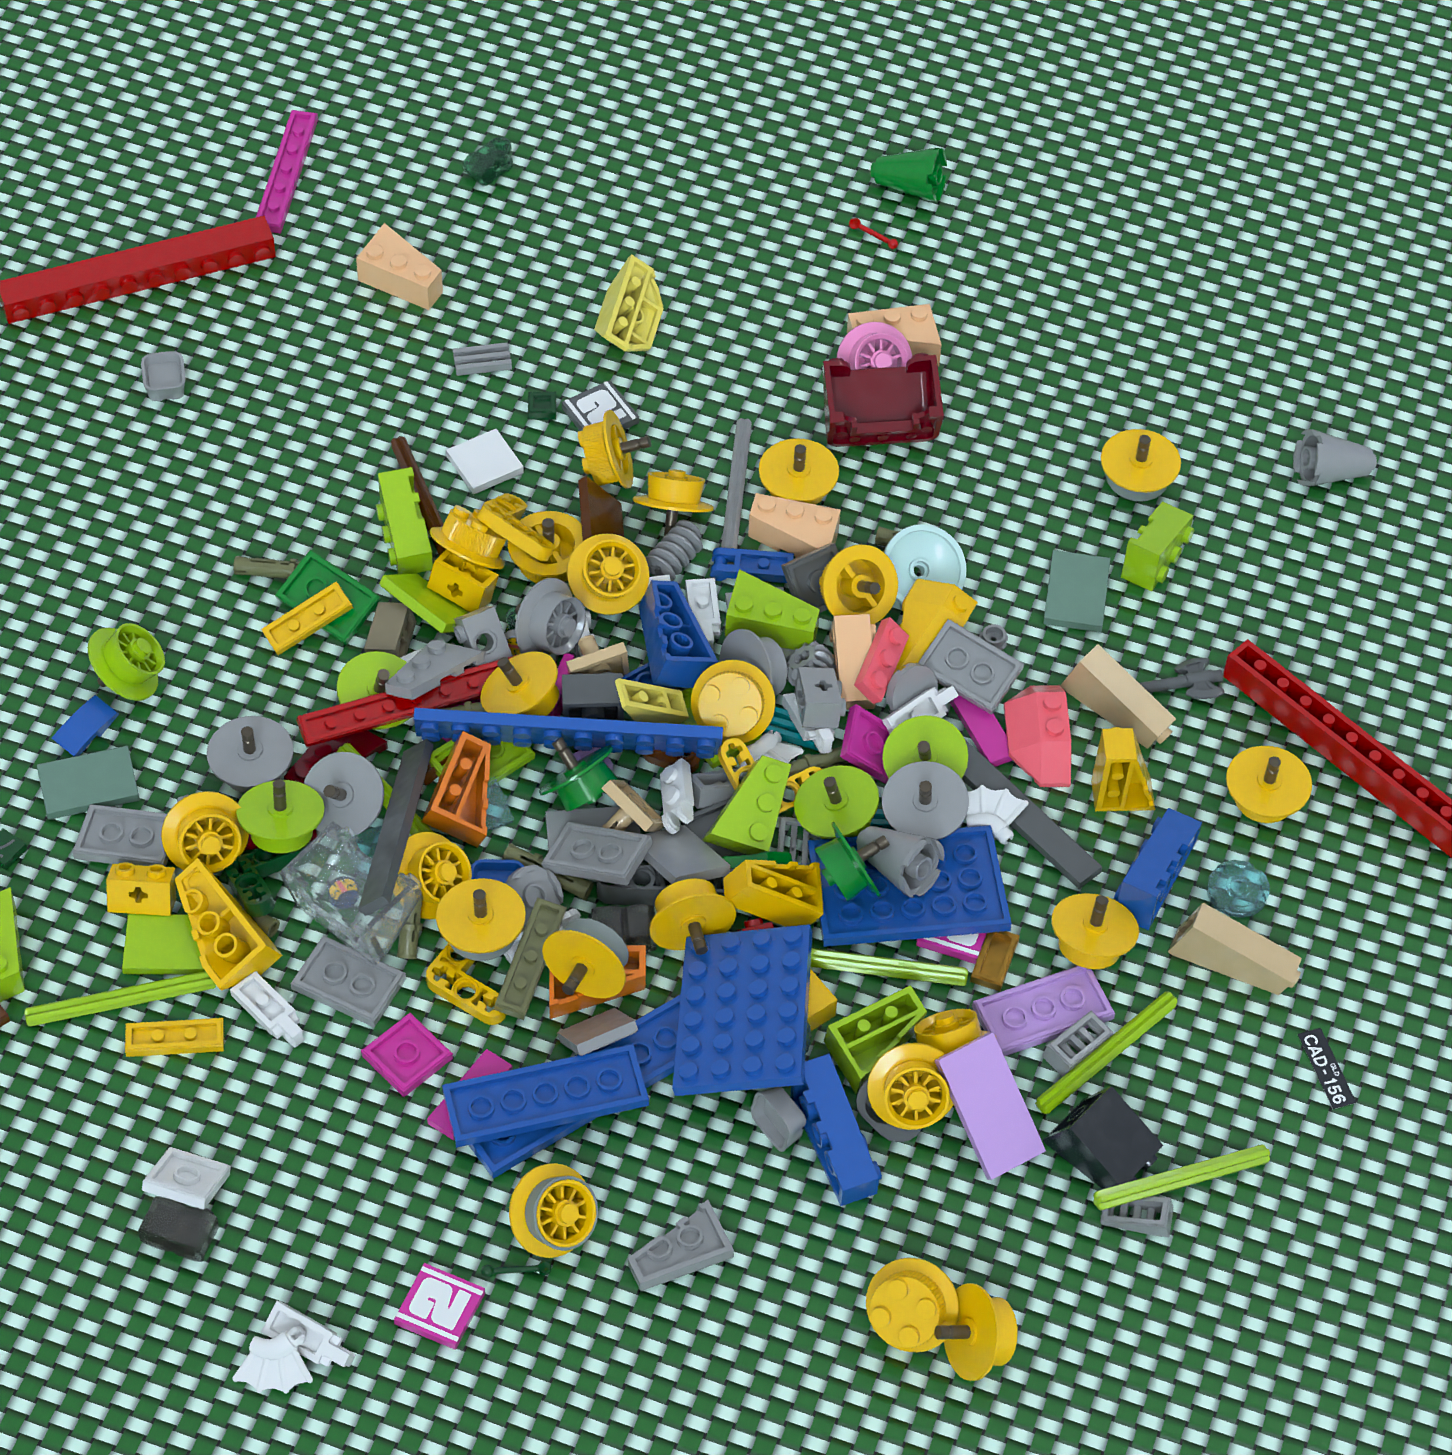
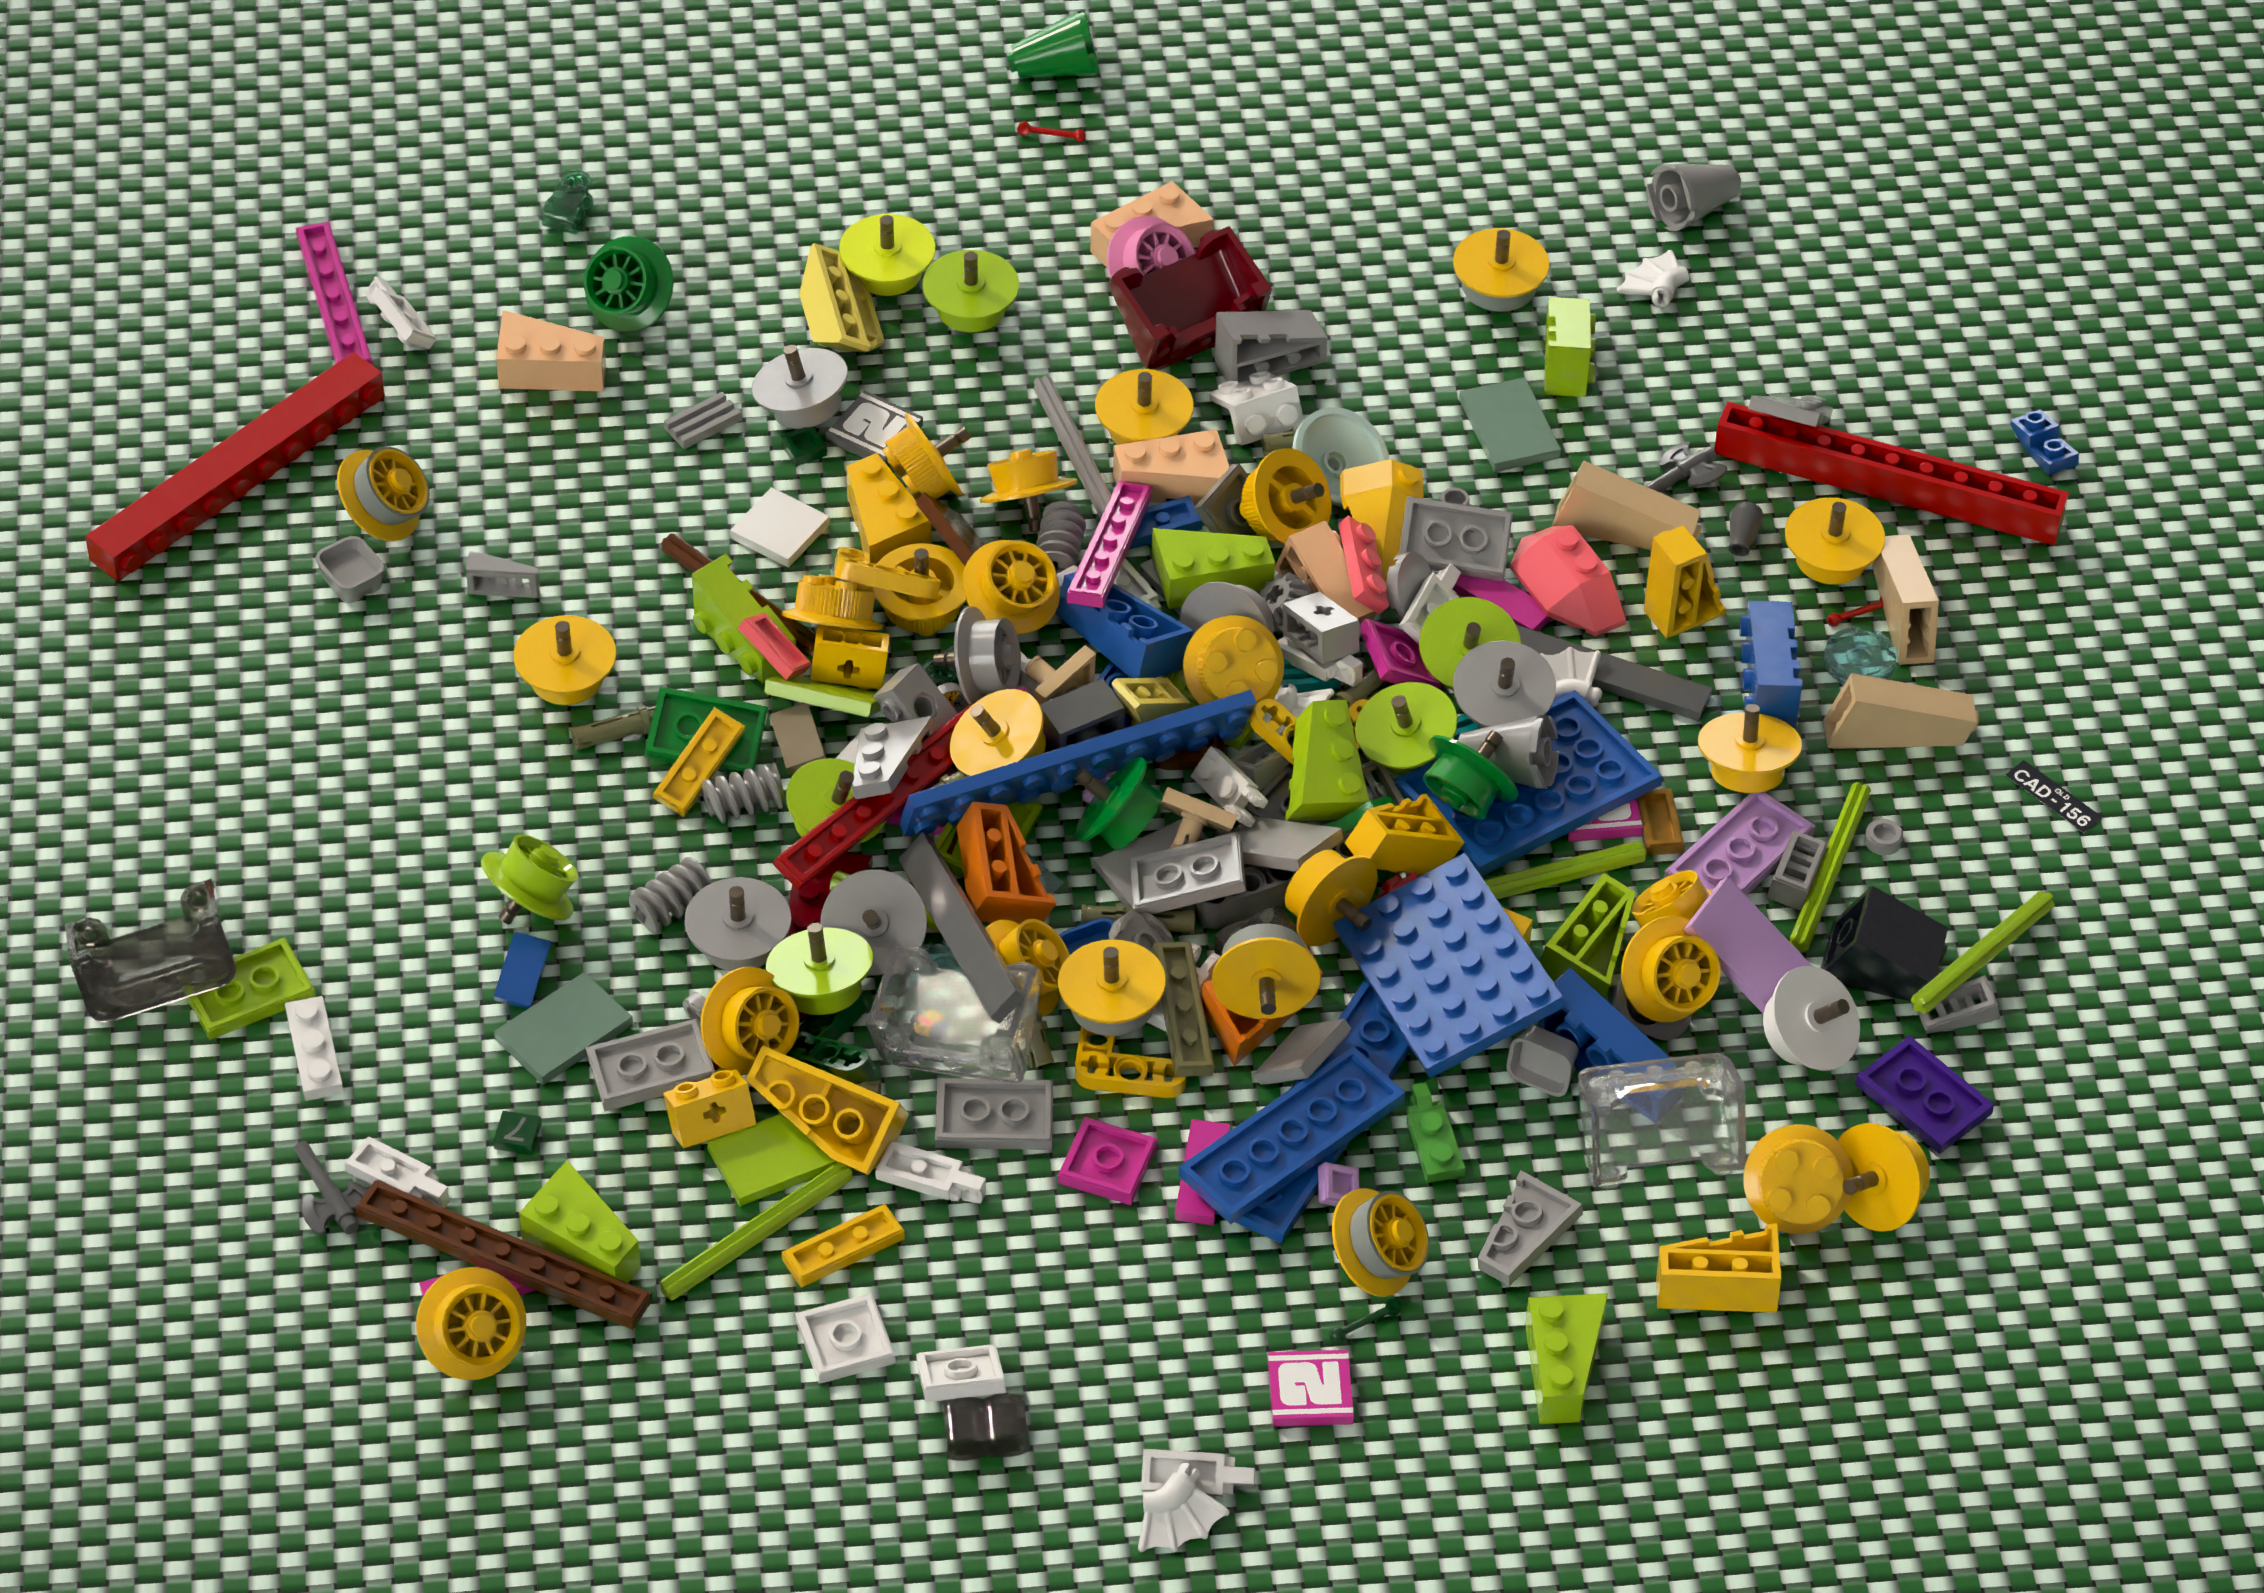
camera: 25 degrees left, 5 degrees down
none -> yellow piece [337,446,430,542]
none -> white hinge [364,276,436,349]
none -> light grey slope [466,551,541,598]
none -> yellow piece [513,615,616,705]
none -> green piece [584,236,674,332]
none -> light grey piece [629,857,712,934]
none -> light grey piece [702,762,784,824]
none -> coral tile [738,612,812,680]
none -> piece [752,345,848,429]
none -> white tile [795,1293,896,1384]
none -> neon yellow piece [839,214,935,296]
none -> yellow wedge [846,453,931,564]
none -> lime piece [923,250,1019,332]
none -> dark pink tile [1067,481,1153,608]
none -> white bracket [1209,371,1304,445]
none -> light grey wedge [1215,310,1328,383]
none -> lavender tile [1318,1162,1359,1206]
none -> bright green hinge [1406,1082,1465,1183]
none -> lime wedge [1525,1293,1608,1424]
none -> clear windscreen [1578,1054,1746,1189]
none -> white arm [1617,250,1689,308]
none -> yellow wedge [1656,1223,1781,1313]
none -> dark grey cone [1728,502,1764,556]
none -> light grey wing [1748,395,1833,427]
none -> white piece [1763,966,1860,1071]
none -> red hinge [1827,597,1884,627]
none -> dark purple plate [1855,1035,1994,1154]
none -> light grey tile [1865,819,1903,856]
none -> tan slope [1872,534,1939,665]

